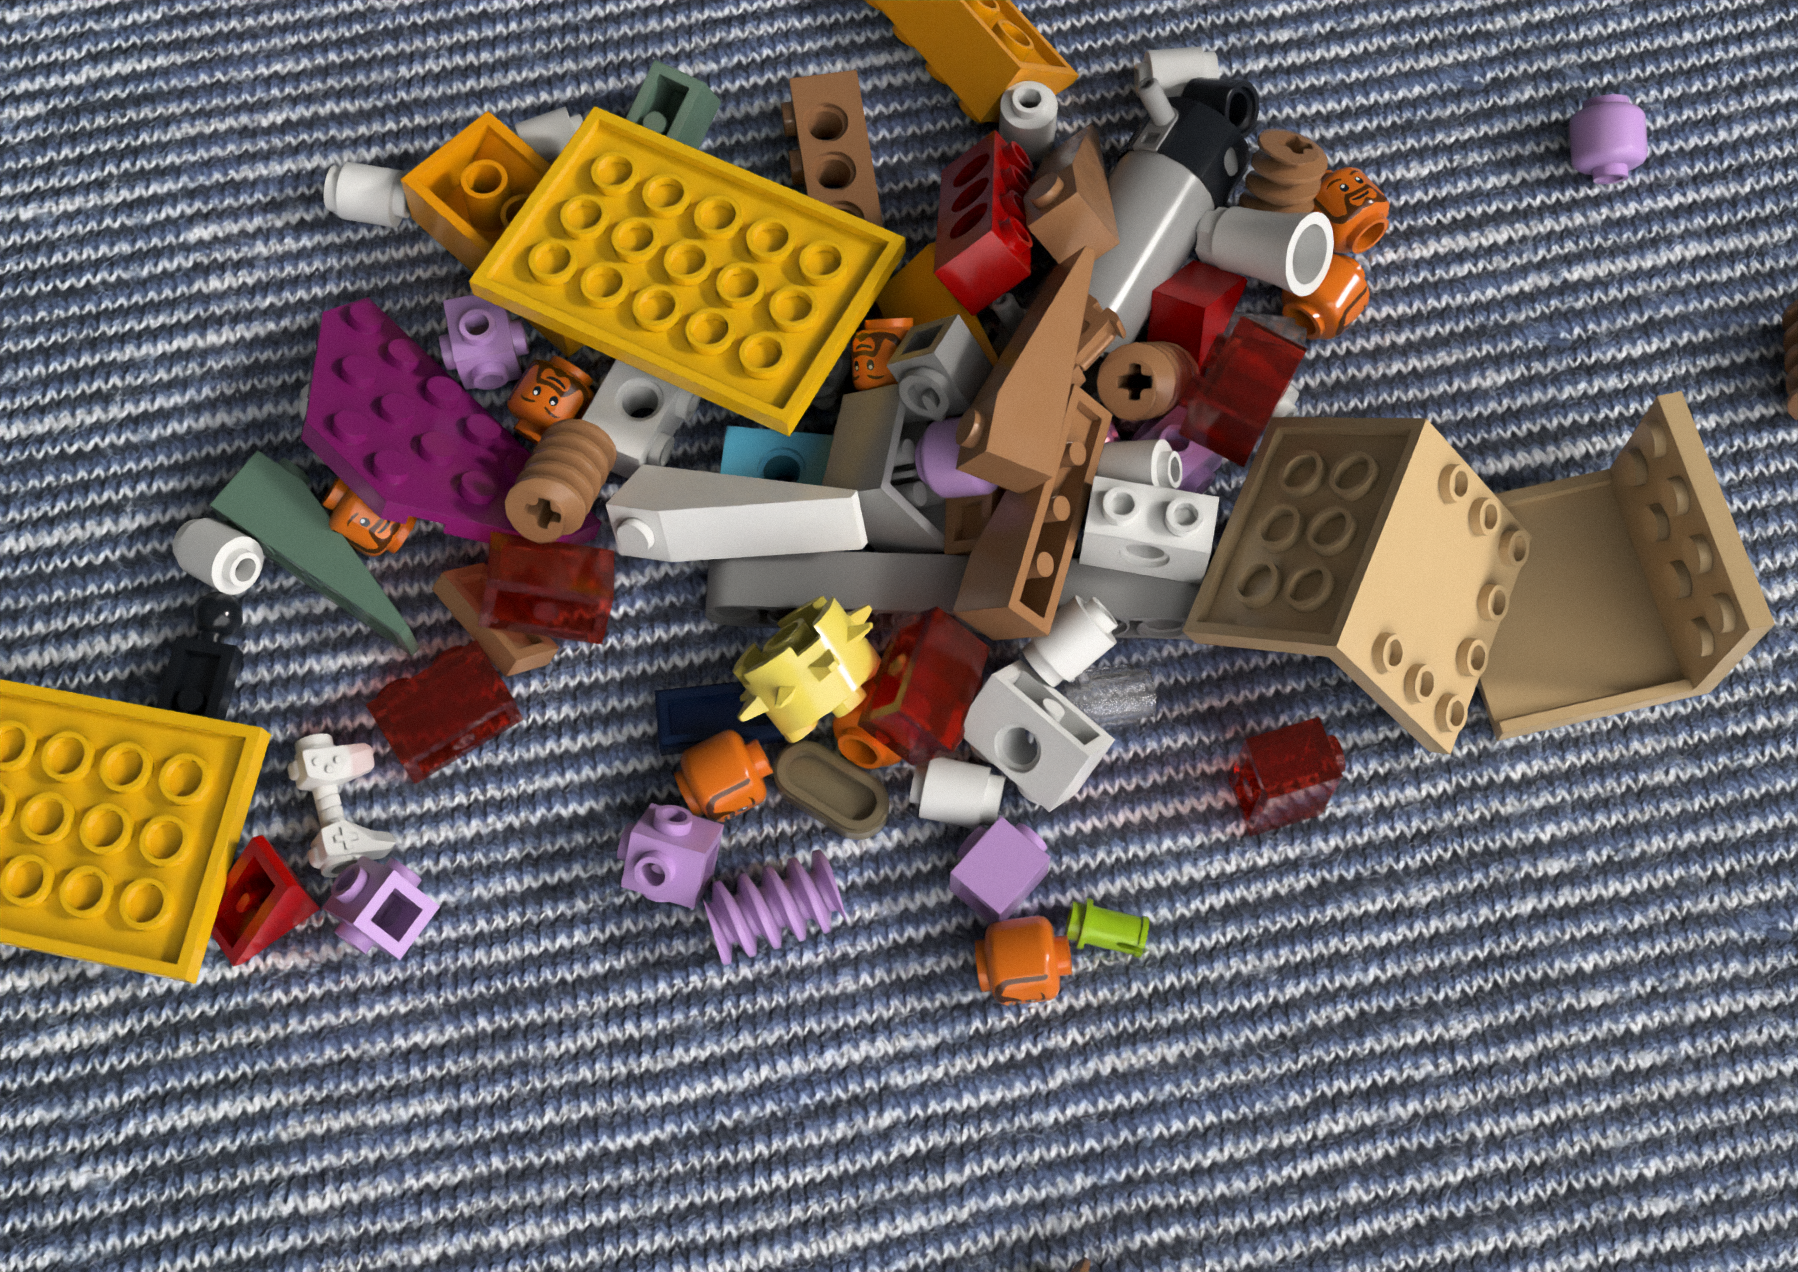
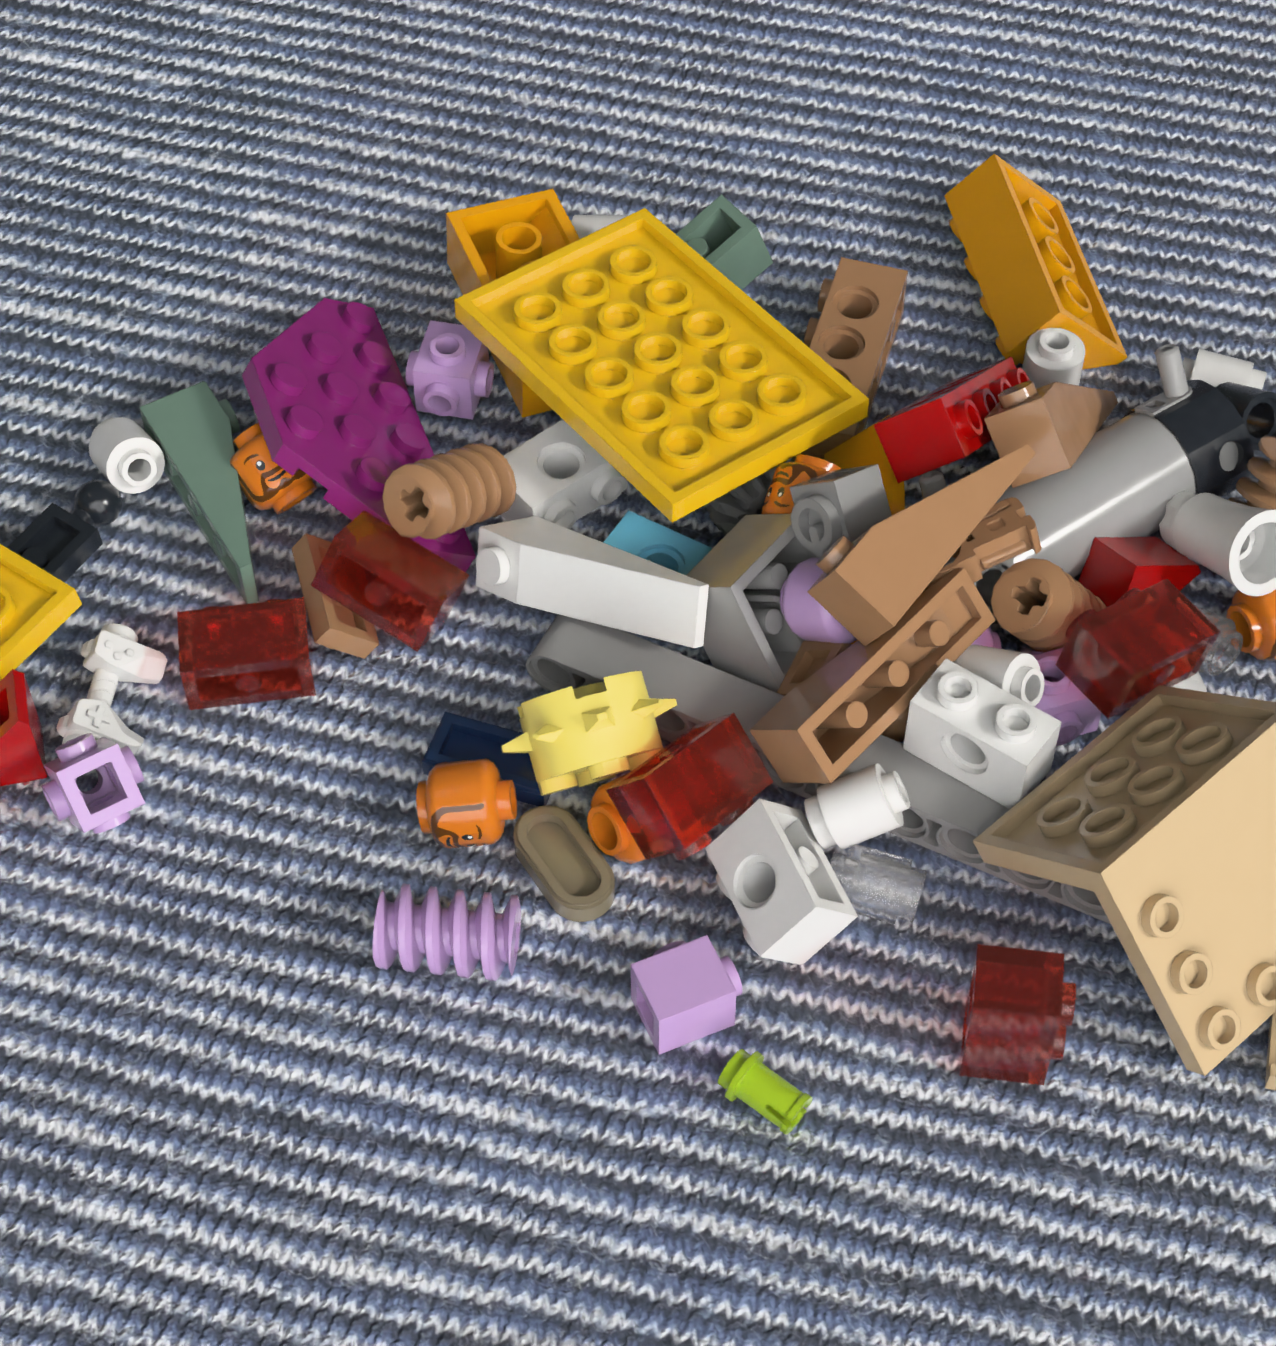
camera: 25 degrees right, 15 degrees down
white brick [324,162,411,228] -> none
orange head [507,355,595,445] -> none
lavender brick [617,803,724,909] -> none
white brick [909,755,1005,829] -> none
orange head [975,915,1073,1006] -> none

